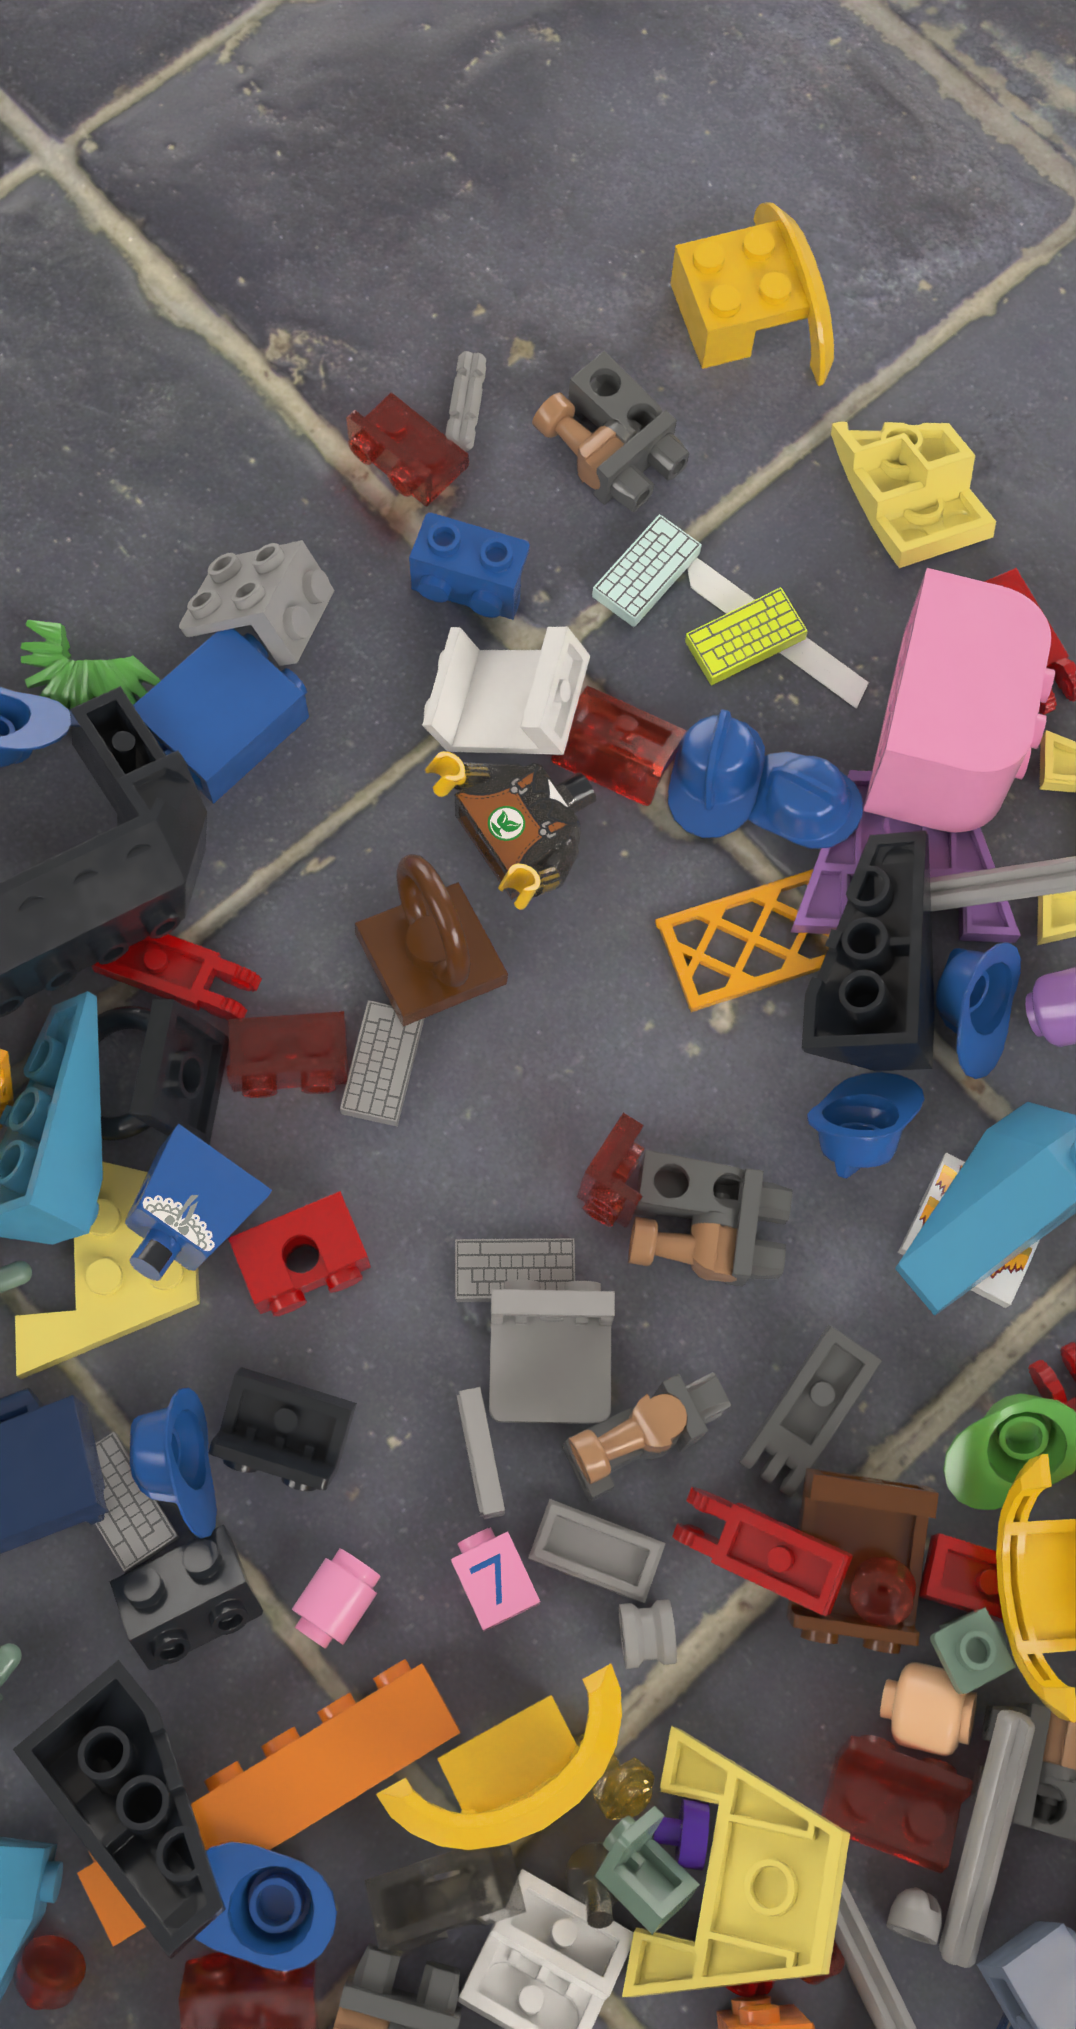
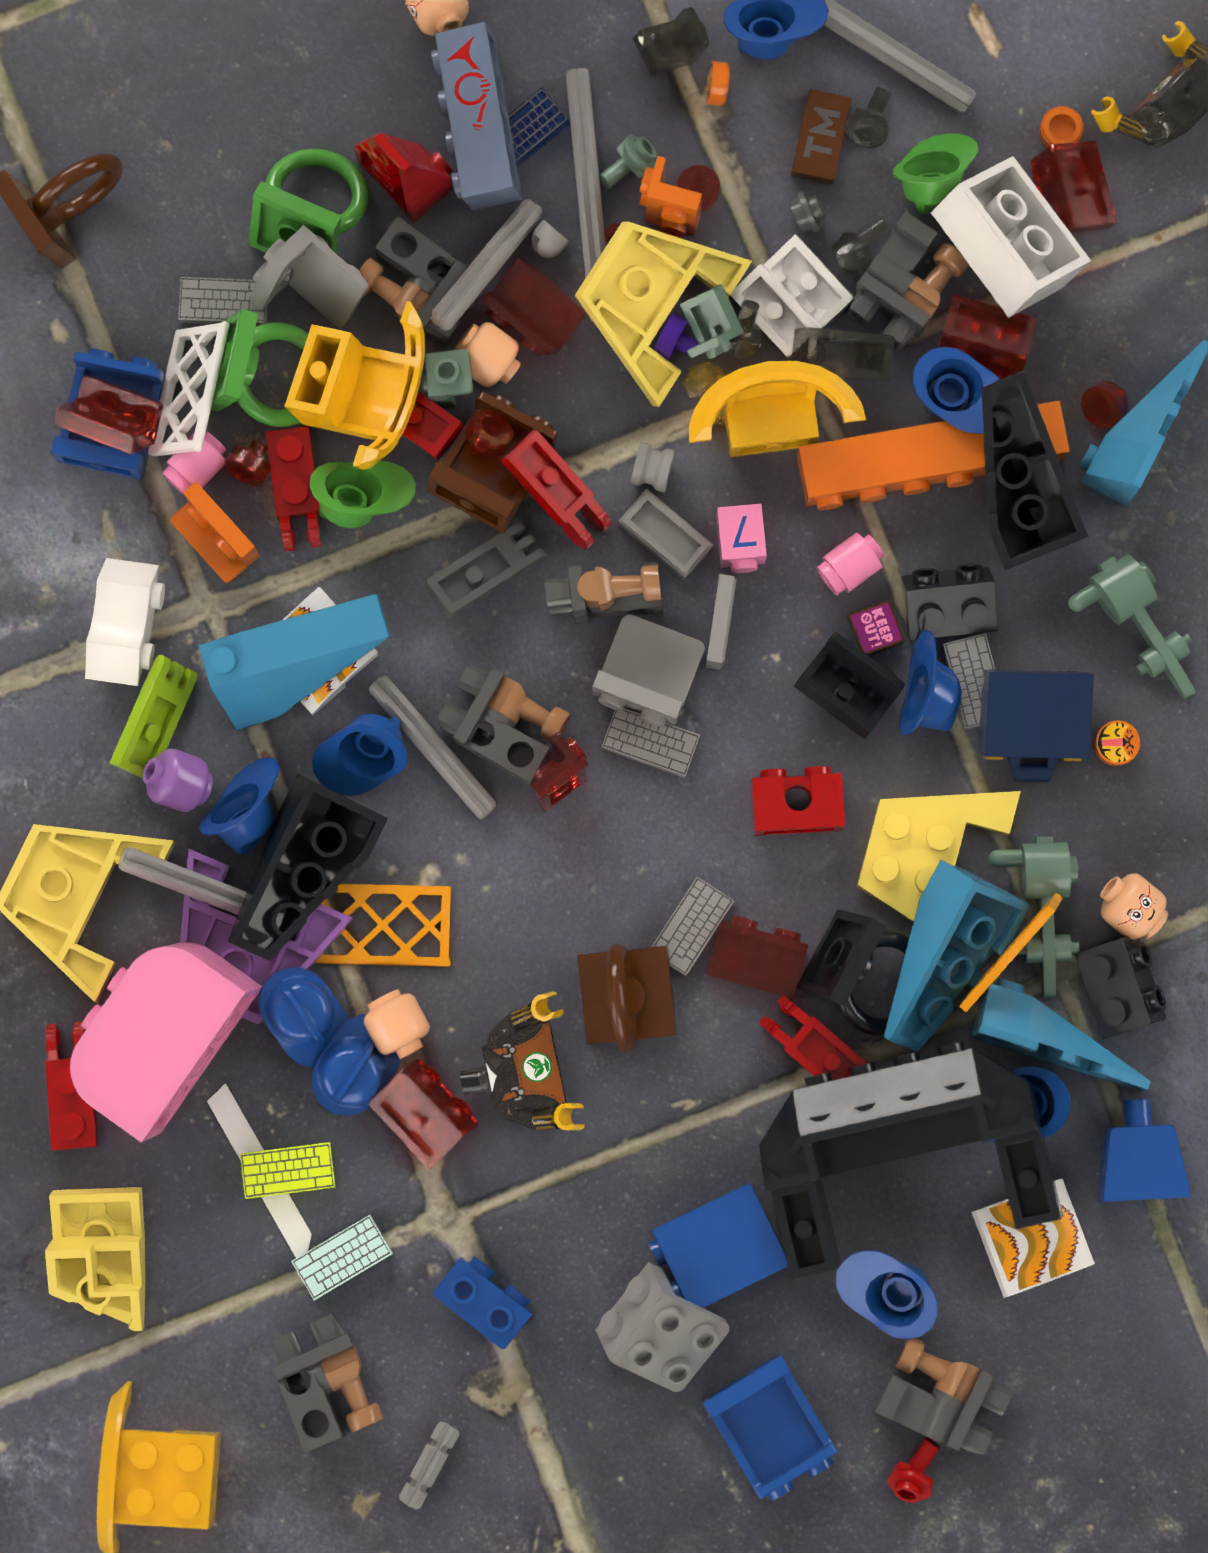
camera: 155 degrees left, 10 degrees up
bright green hair [21,620,161,712] -> none
blue torso [125,1123,272,1281] -> none
clear red bracket [346,392,469,507] -> none
white panel [422,627,590,755] -> none
none -> light nougat head [363,989,430,1059]
none -> light grey axle [369,675,497,819]
none -> blue panel [702,1354,838,1501]
none -> tile [847,600,905,656]

